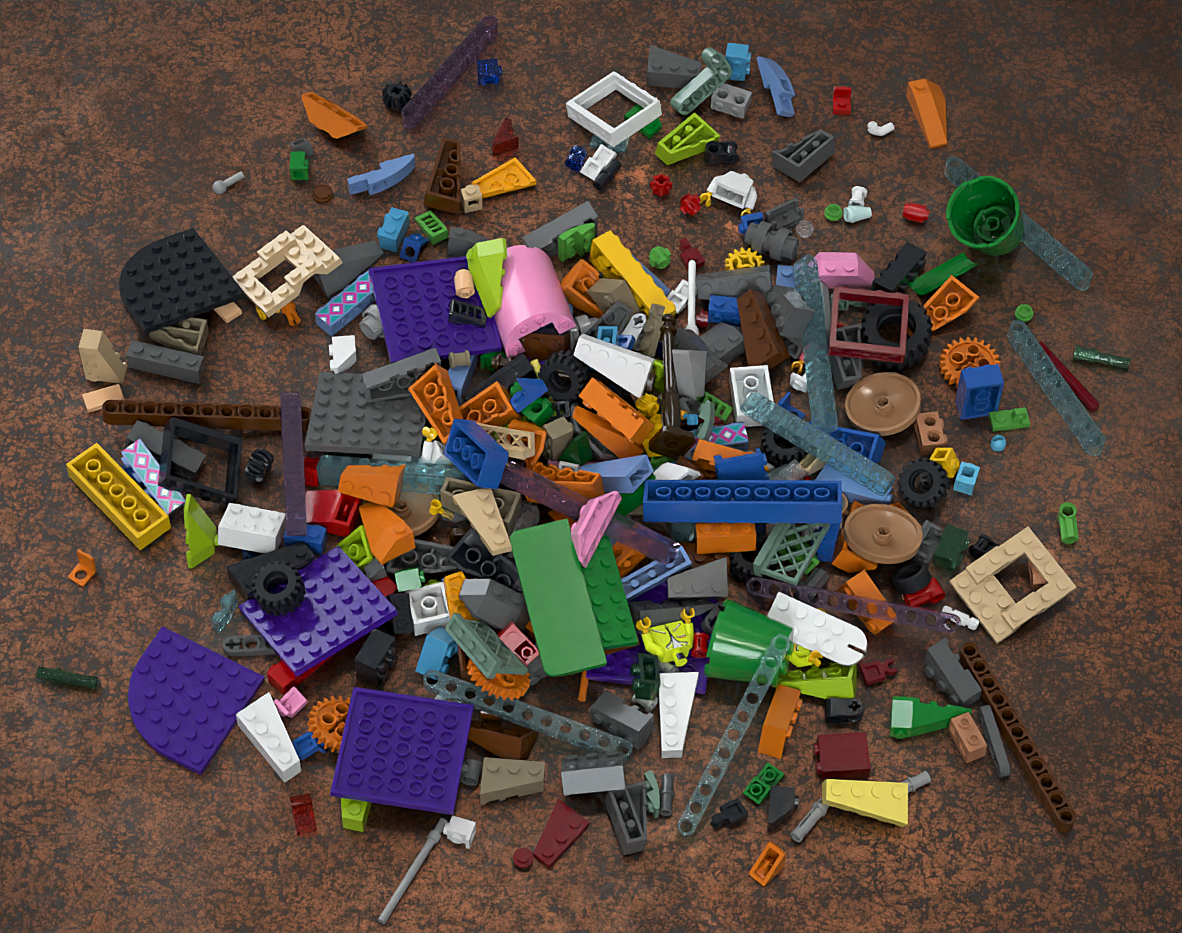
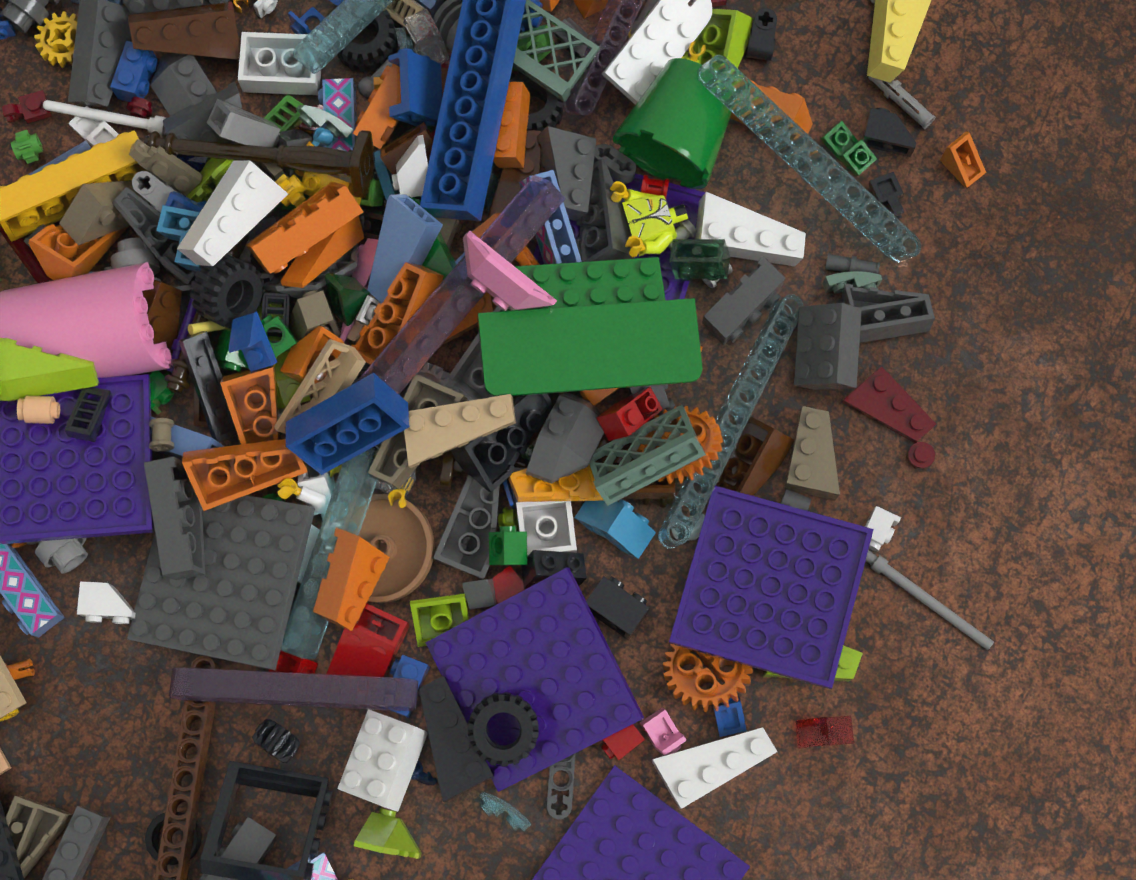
camera: 80 degrees left, 20 degrees up
orange wedge [359,502,415,565] -> none
dark red brick [813,732,871,780] -> none

